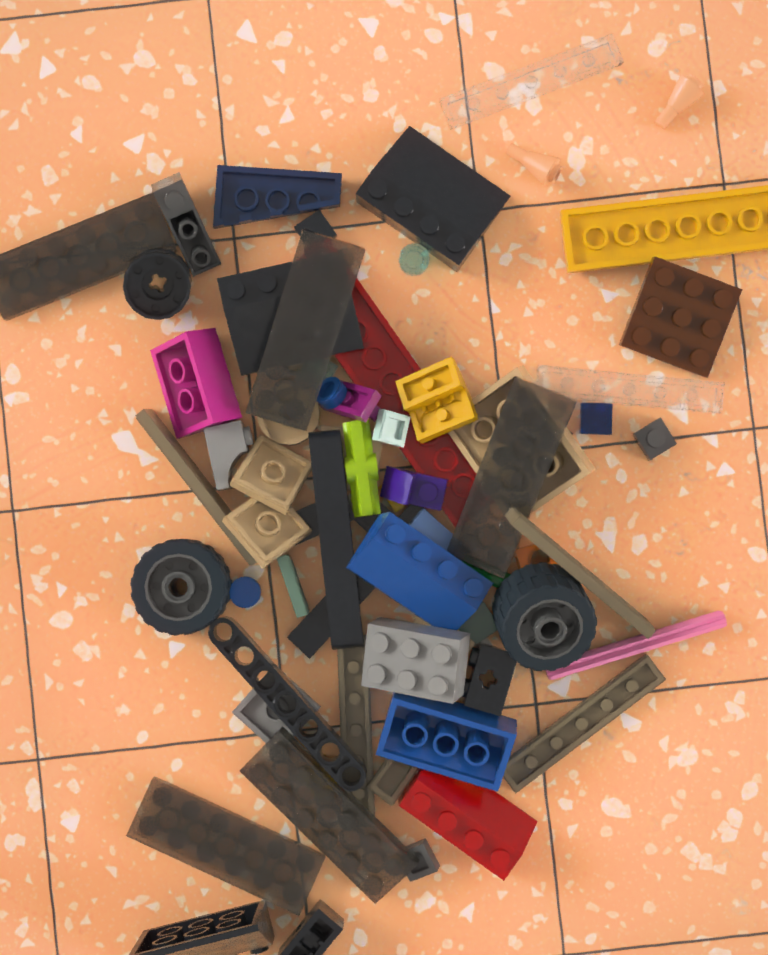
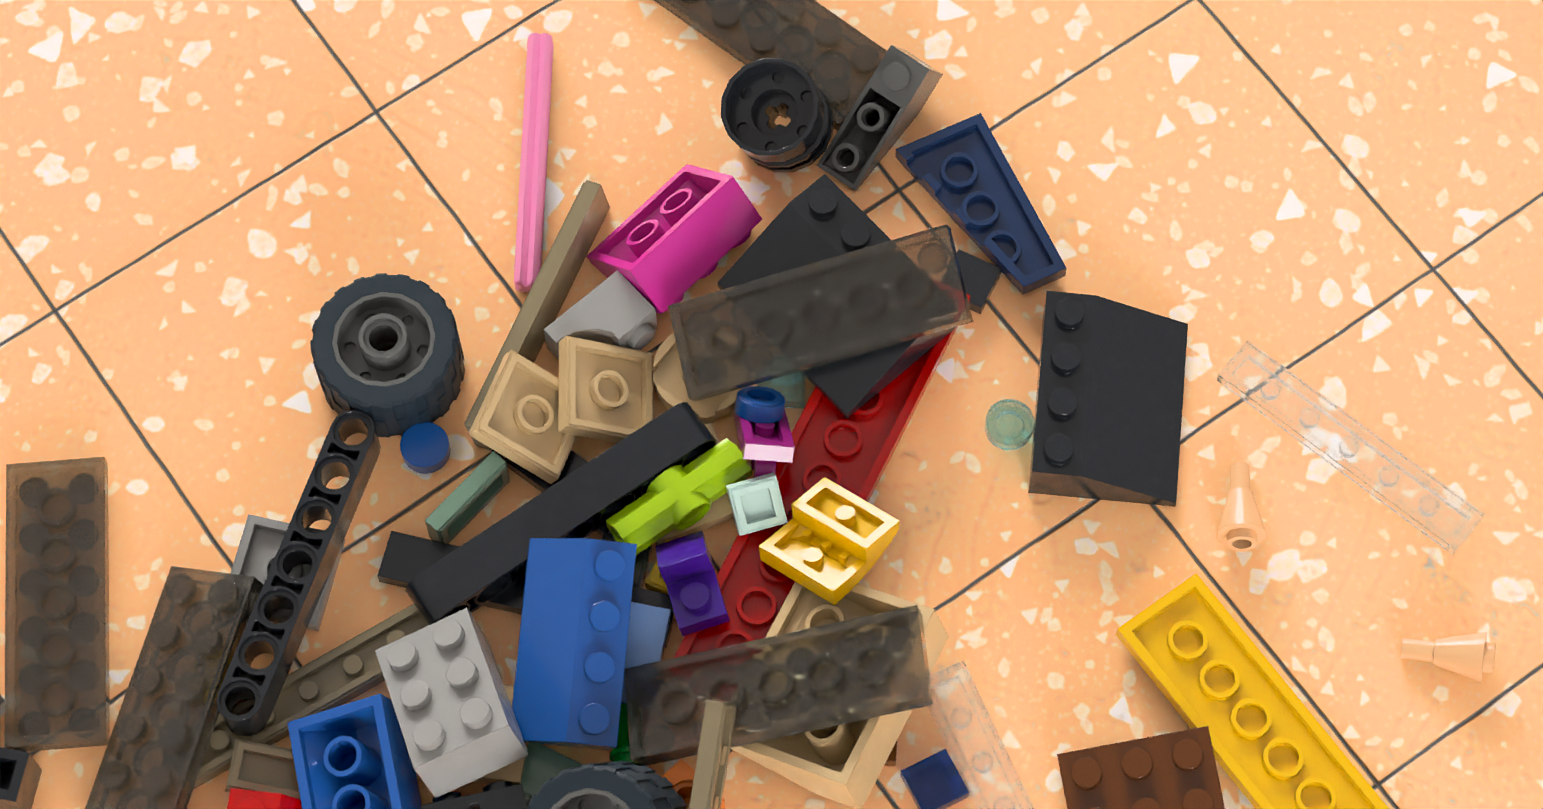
camera: 60 degrees right, 20 degrees down
none -> bright pink axle [514,33,553,292]

